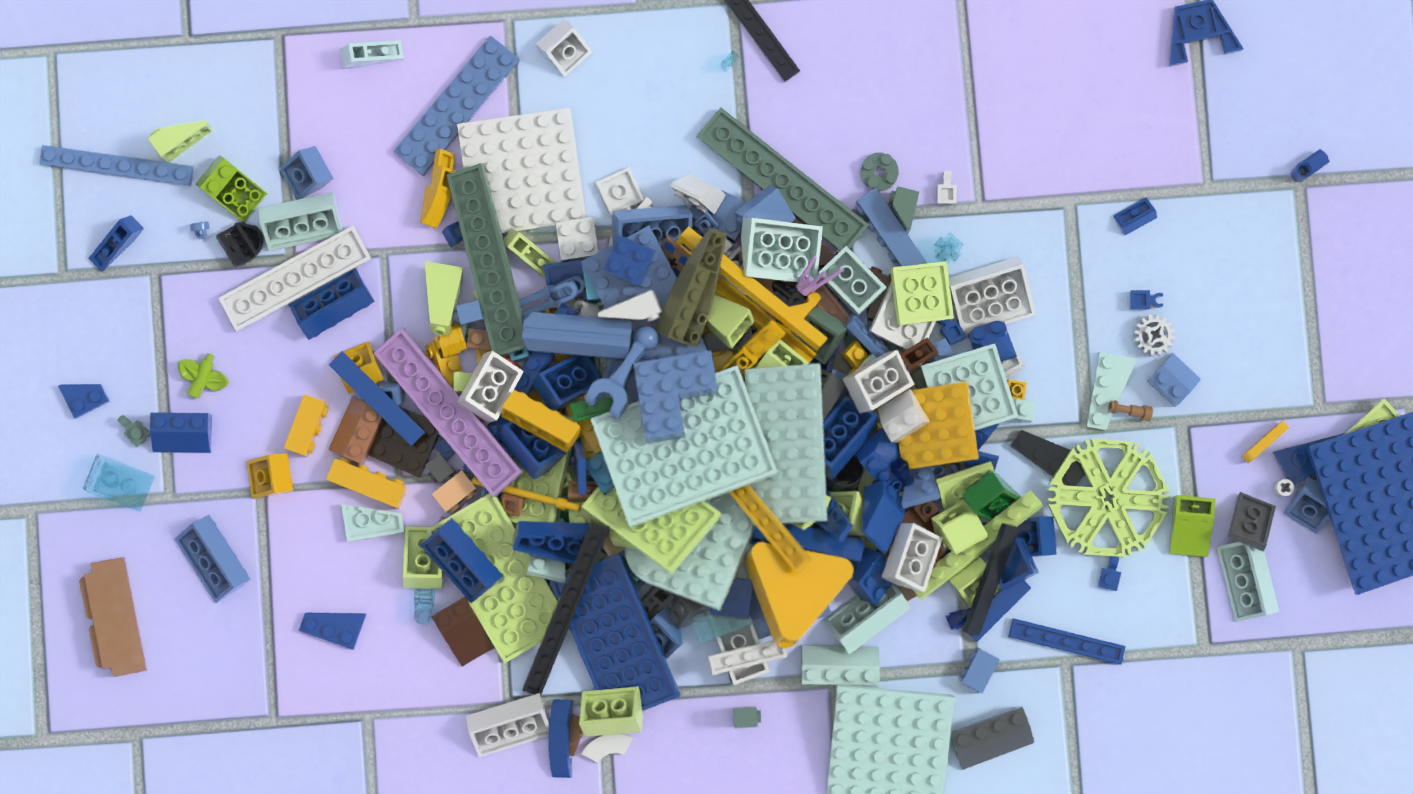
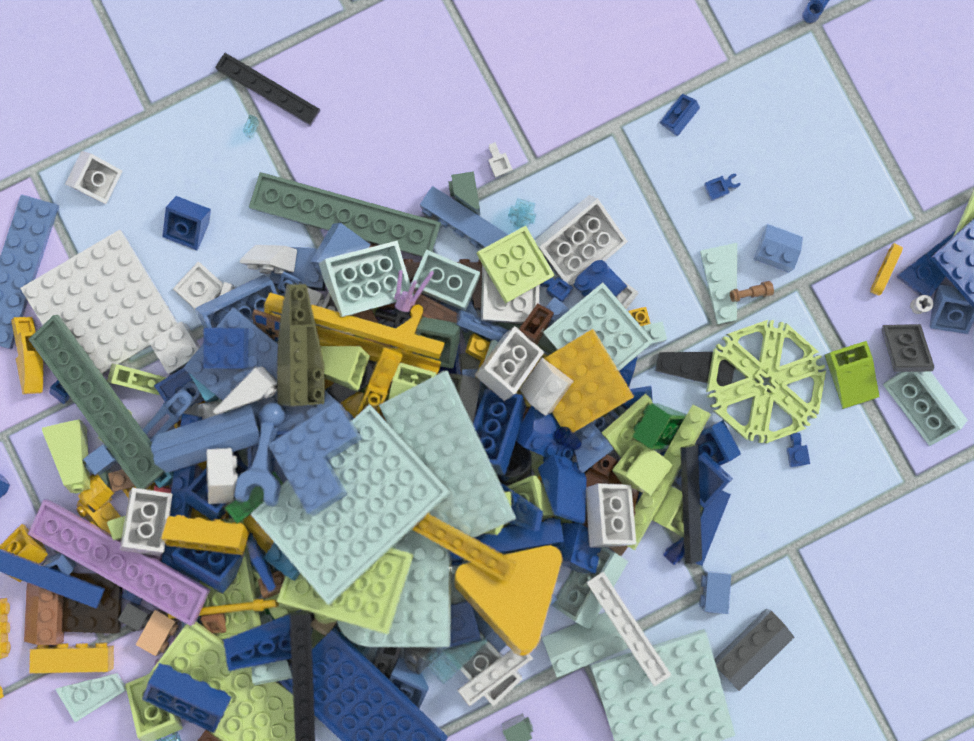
camera: 20 degrees left, 0 degrees up
sand green plate [860,152,899,191] -> none
blue tile [1008,618,1126,665] -> none
white gear [1133,314,1176,356] -> none
none -> blue slope [162,196,211,250]
none -> white brick [207,448,237,504]
none -> white plate [587,572,671,687]

